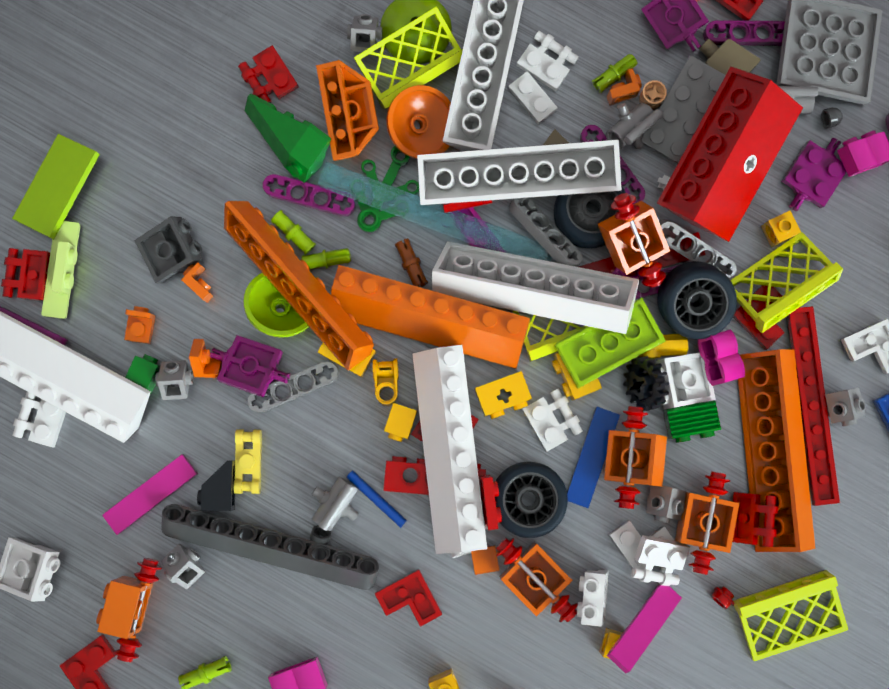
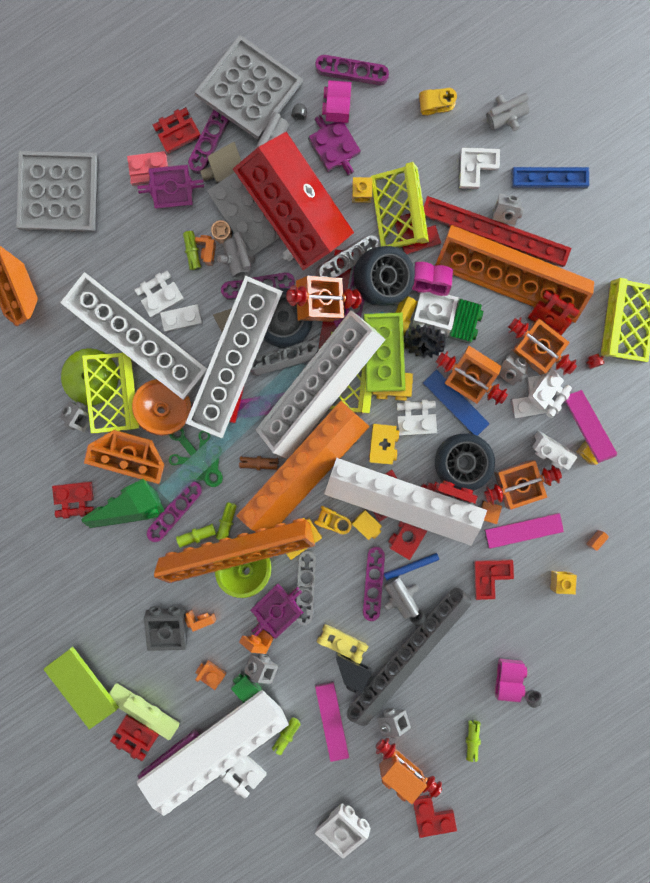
camera: 65 degrees left, 5 degrees up
none -> lime axle [272,717,301,755]
none -> magenta beam [363,546,385,621]
none -> dark pink tile [484,513,564,549]

